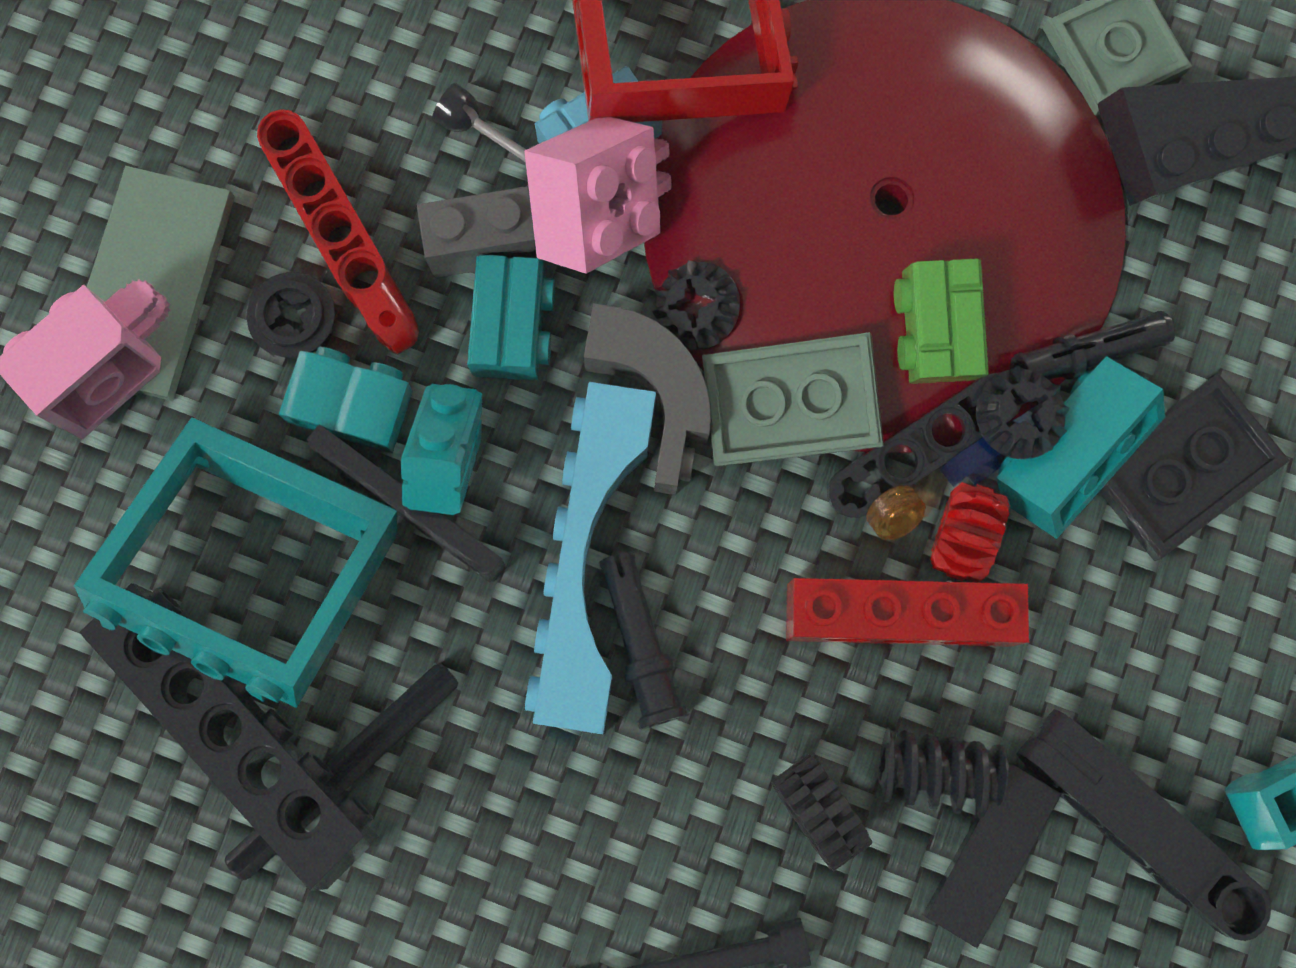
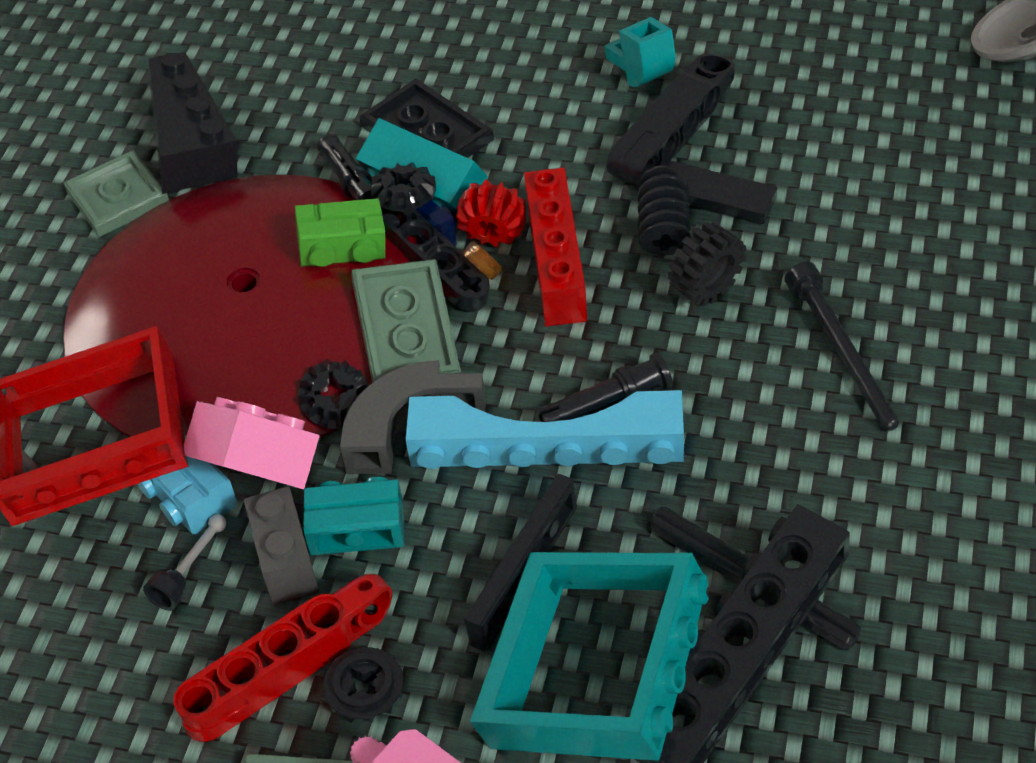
camera: 90 degrees left, 30 degrees down
teal brick [279,347,413,453] -> none
teal brick [401,384,482,515] -> none

